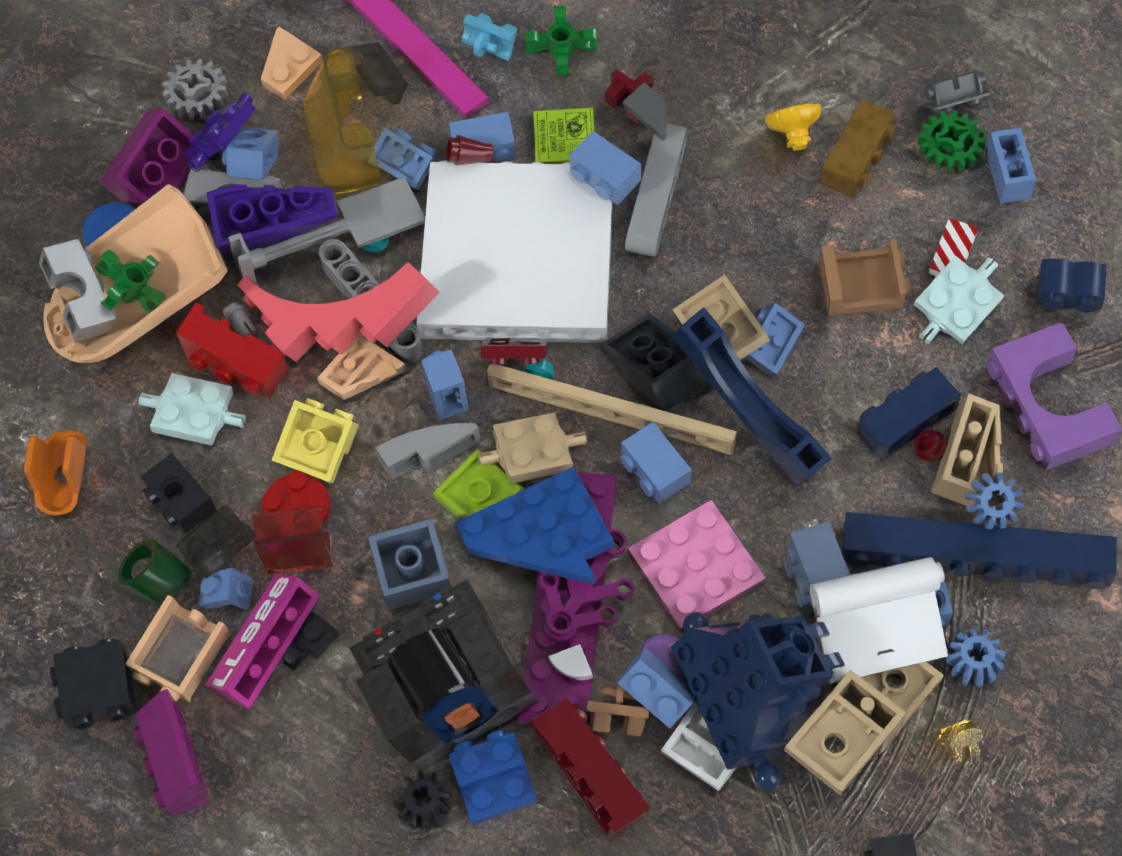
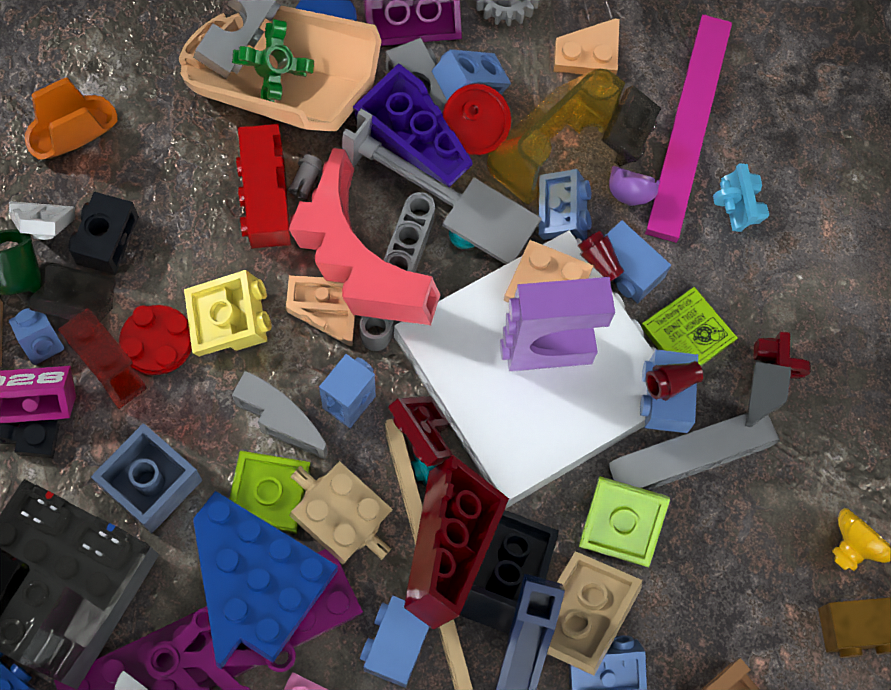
camera: 45 degrees right, 5 degrees up
light aqua plate [139,373,246,445] -> none
dark purple plate [184,93,256,172] -> none
green pin [525,6,597,76] -> none
none -> white wing [9,201,75,240]
none -> dark red wedge [404,455,509,629]
none -> red piece [442,84,511,155]
none -> medium lavender arch [500,277,615,372]
none -> light nougat wing [504,240,594,302]
none -> lime tile [579,476,670,568]
none -> medium lavender hair [609,166,660,206]
none -> dark red cone [646,361,703,401]

